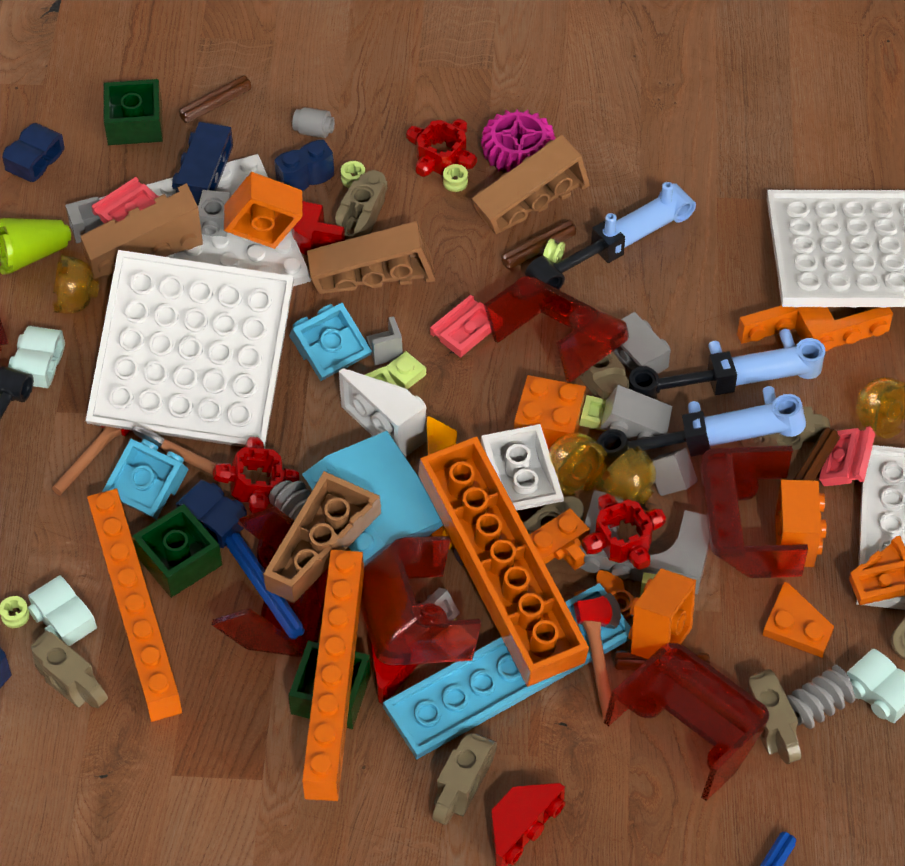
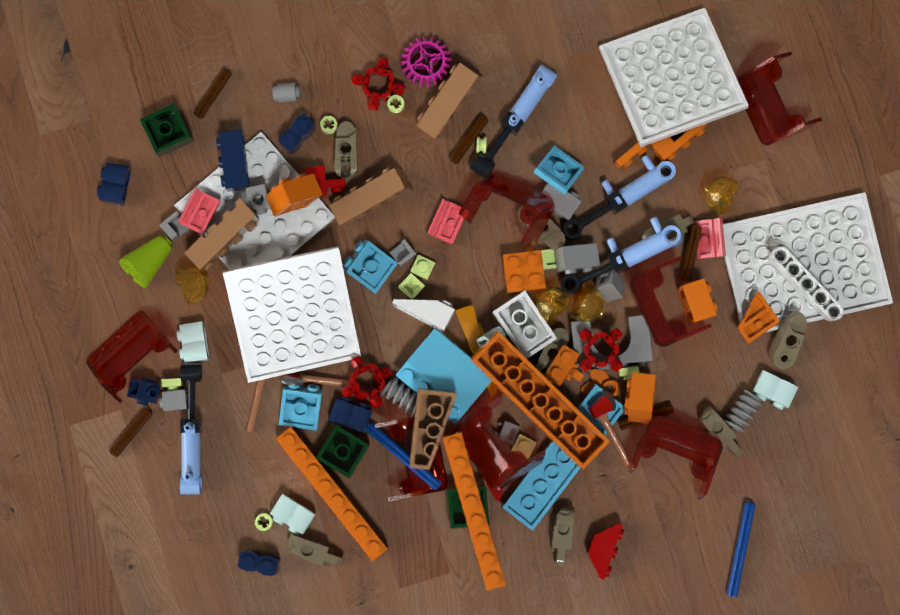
camera: 25 degrees left, 30 degrees up
orange wing [762,582,834,658] -> none
none -> medium azure plate [533,146,585,195]

